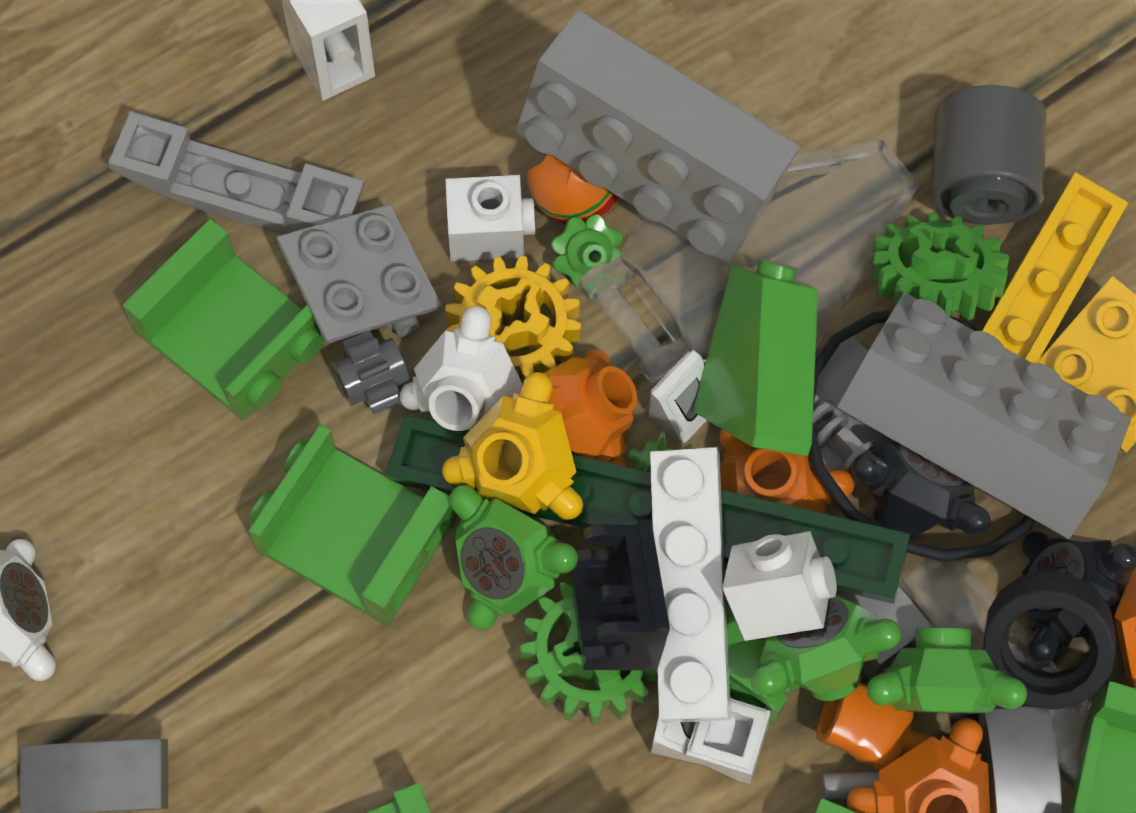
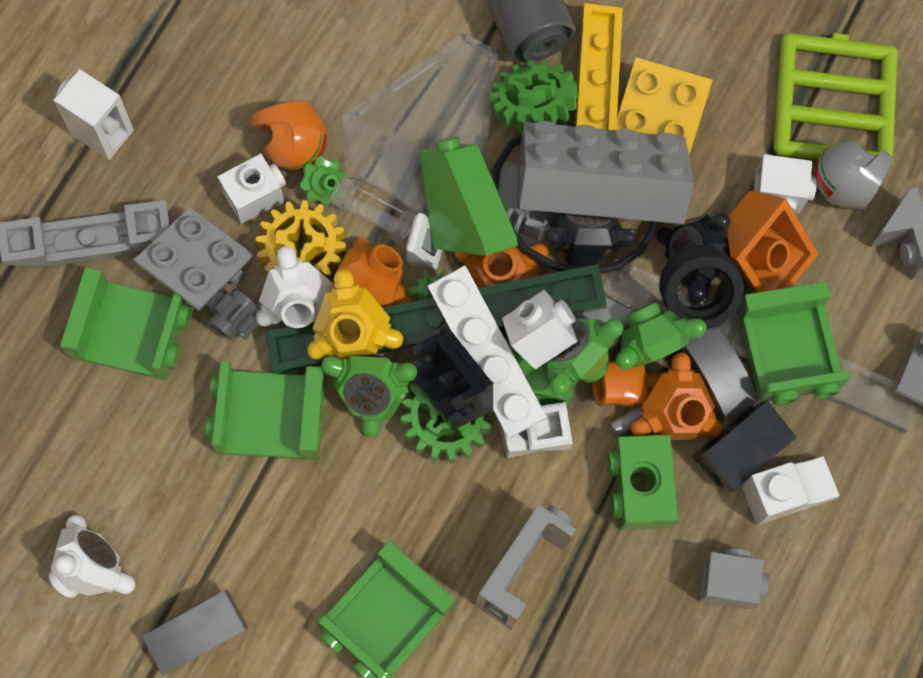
camera: 30 degrees left, 5 degrees up
light grey brick [516,9,800,265] -> none

